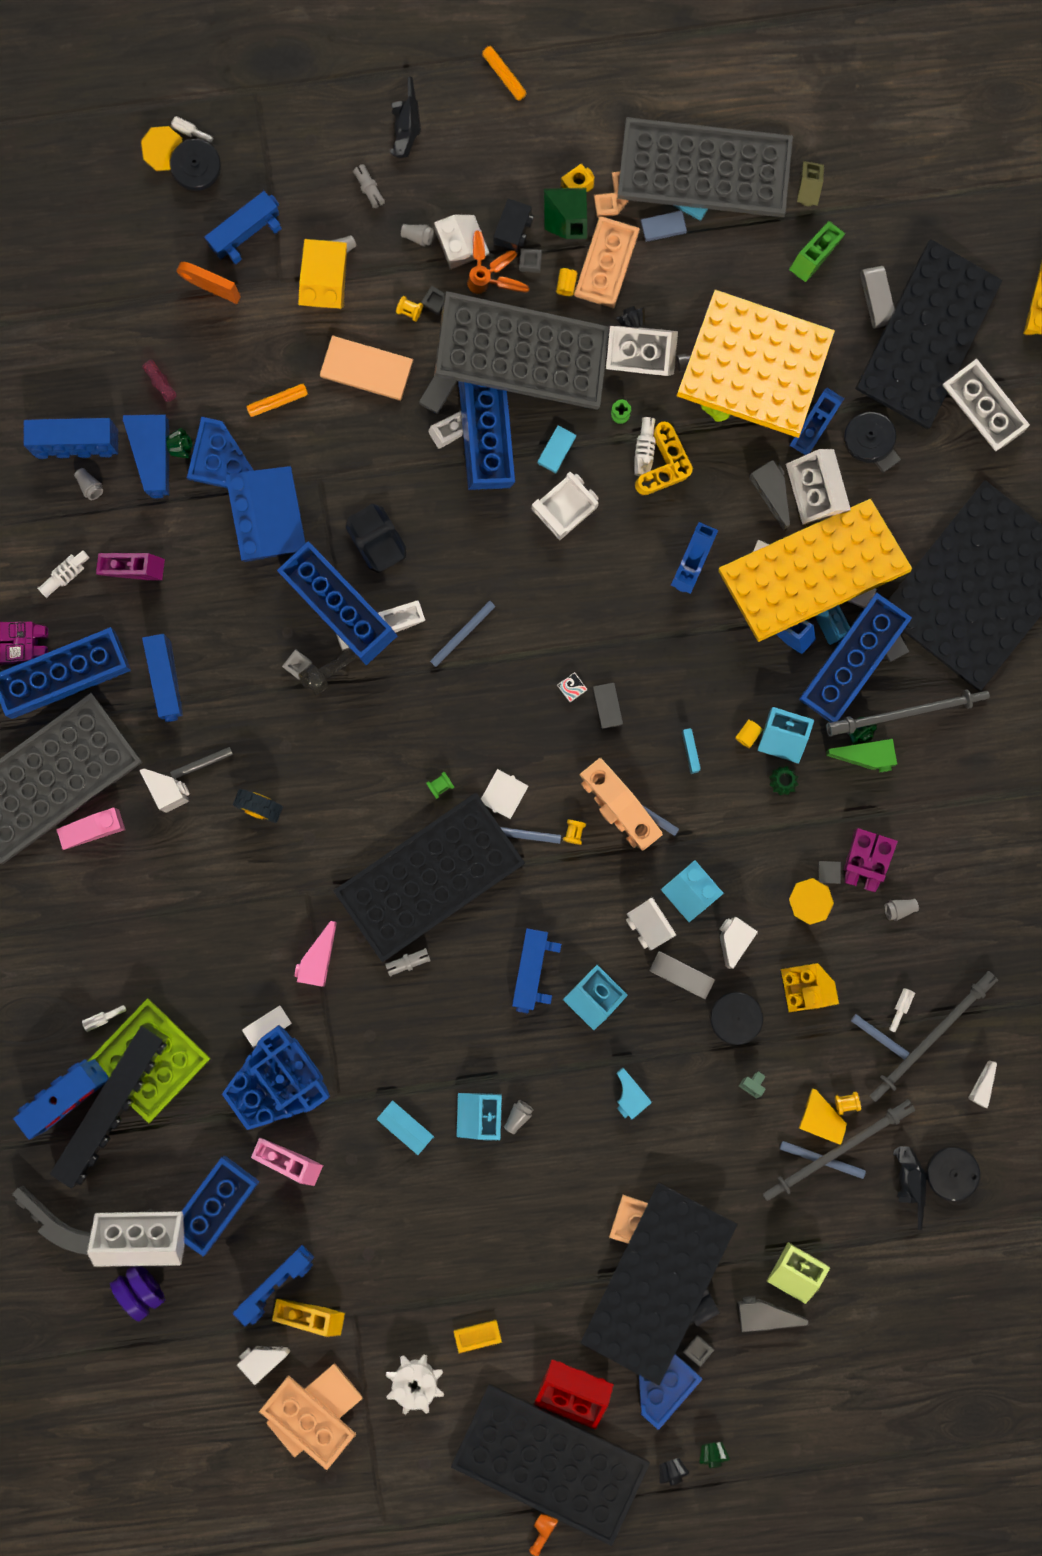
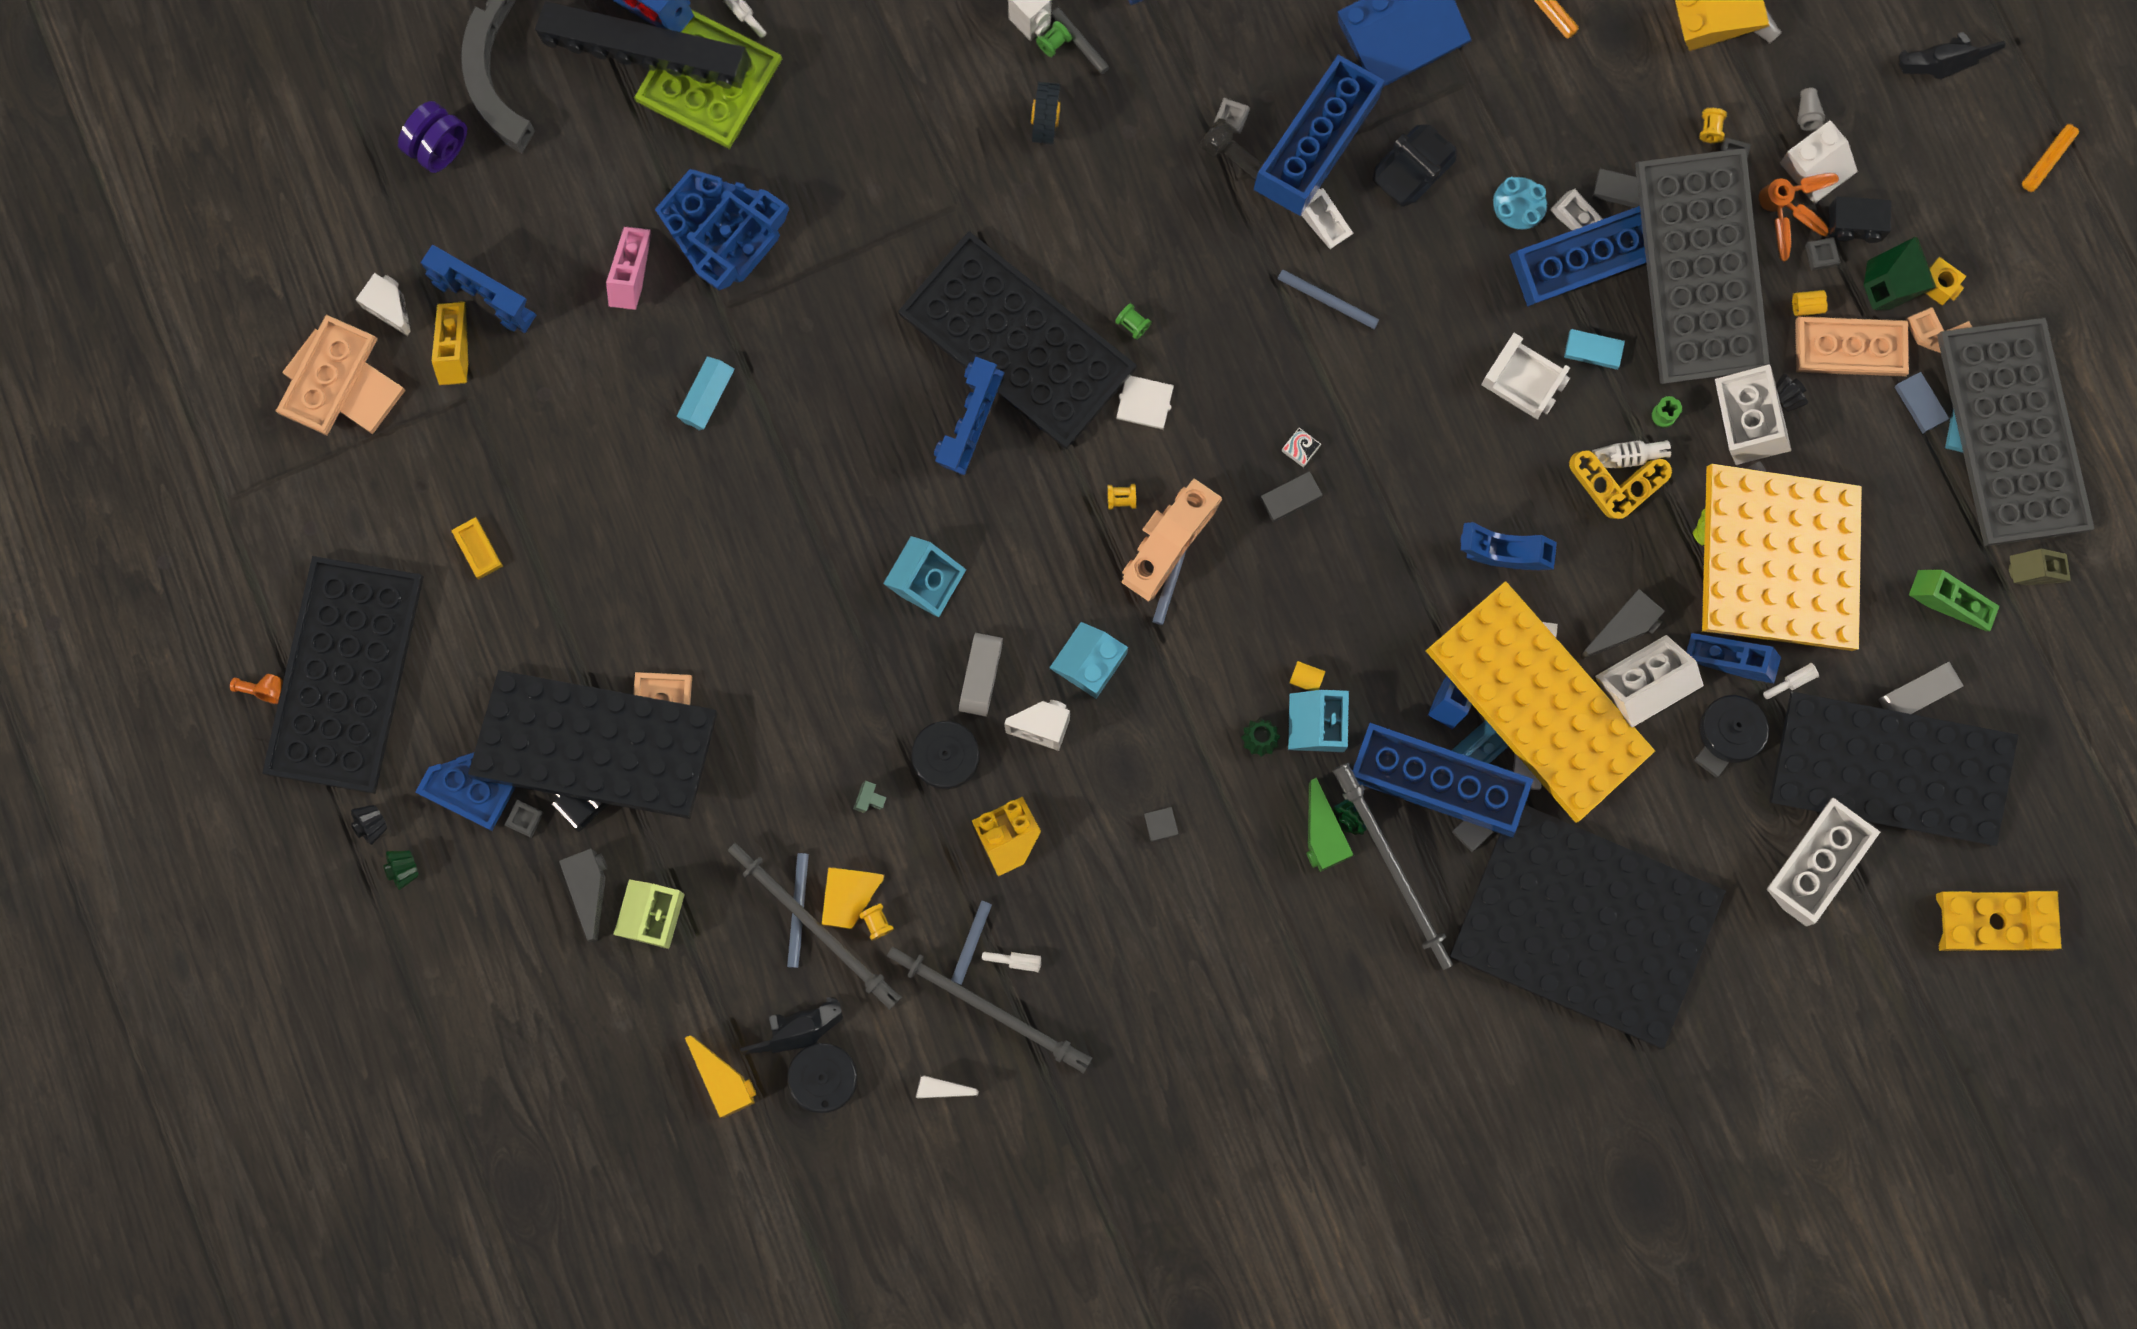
camera: 75 degrees right, 5 degrees down
white slope [87,1212,184,1266] -> none
blue brick [182,1156,260,1257] -> none
white slope [242,1006,292,1048] -> none
bright pink slope [294,921,337,987] -> none
light nougat tile [320,336,413,401] -> none
light grey pin [353,164,385,208] -> none
light grey pin [385,948,431,977] -> none
white brick [386,1355,444,1414] -> none
medium azure slope [457,1093,502,1140] -> none
sand blue bar [501,827,561,844] -> none
light grey cone [504,1100,533,1134] -> none
blue brick [512,929,561,1014] -> none
red slope [534,1360,614,1429] -> none
medium azure arch [616,1068,652,1119] -> none
white slope [626,898,676,950] -> none
medium azure tile [682,728,701,774] -> none
yellow piece [789,878,834,925] -> none
magenta hips [843,828,898,892] -> none
light grey cone [884,899,919,921] -> none
none -> yellow slope [685,1036,756,1118]
none -> blue piece [934,357,1004,475]
none -> bright green bush [1036,21,1072,57]
none -> medium azure dish [1493,177,1547,229]
none -> white axle [1763,663,1819,699]

